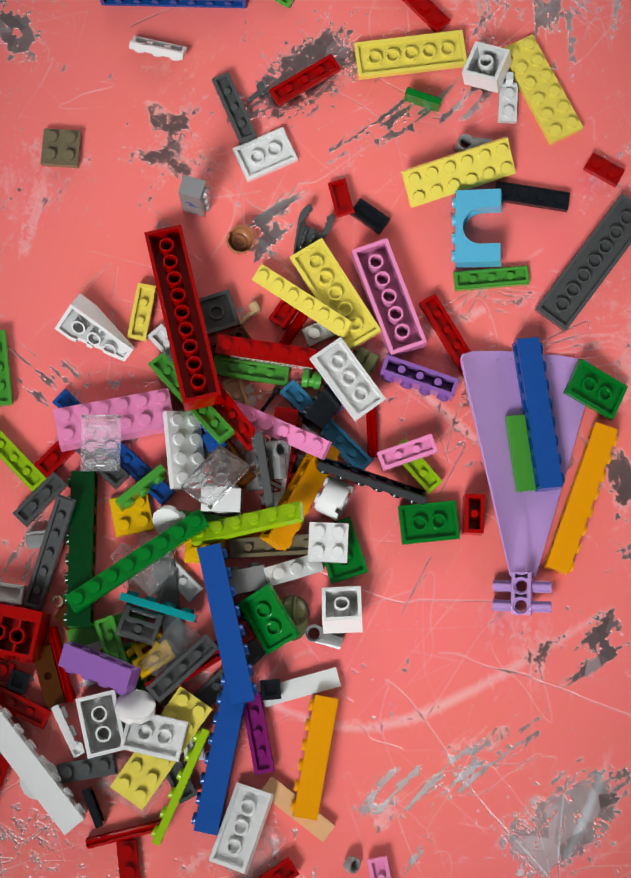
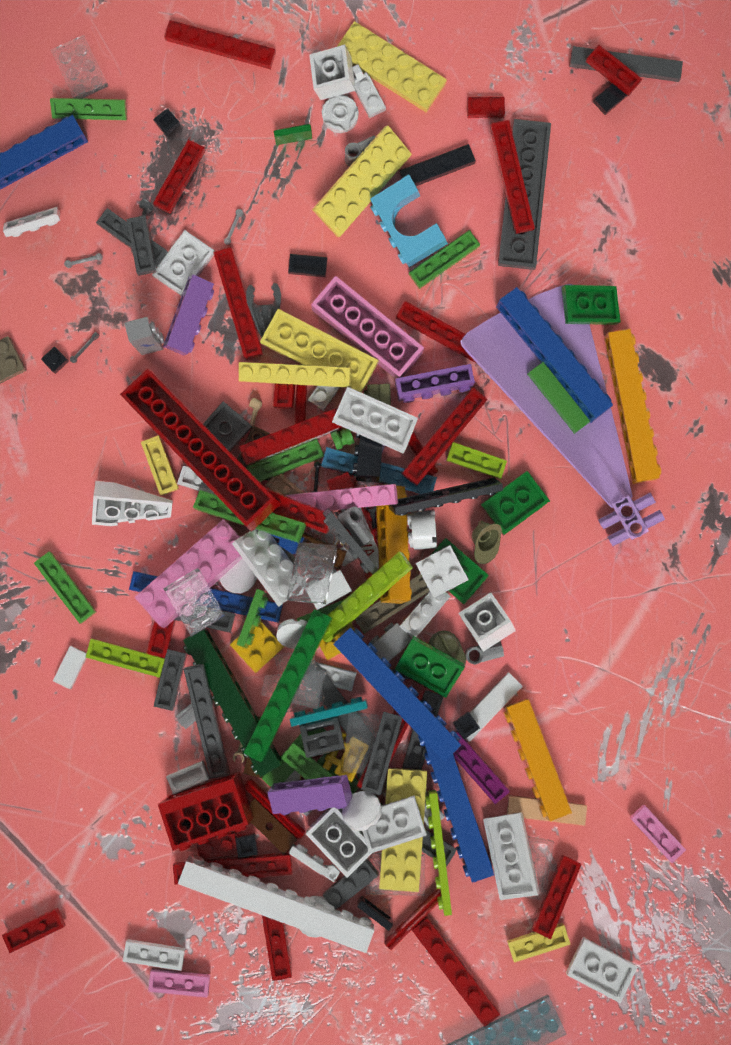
camera: 25 degrees left, 5 degrees up
nougat hair [226,224,256,255] -> none
red tile [328,178,355,218] -> none
light grey hinge [343,856,361,874] -> none
light yellow plate [354,30,467,80] -> none
bright pink plate [376,434,438,471] -> none
red brick [462,494,485,536] -> none
none -> black plate [41,346,69,374]
none -> light grey hinge [64,253,103,268]
none -> dark grey hinge [70,332,100,363]
none -> dark grey plate [126,215,157,276]
none -> black plate [153,108,180,136]
none -> medium lavender brick [163,274,214,356]
none -> red plate [213,247,263,360]
none -> white tile [220,558,257,594]
none -> light grey hinge [224,209,243,245]
none -> white tile [322,95,359,134]
none -> red plate [402,387,488,486]
none -> olive piece [471,520,502,564]
none -> red plate [490,120,535,234]

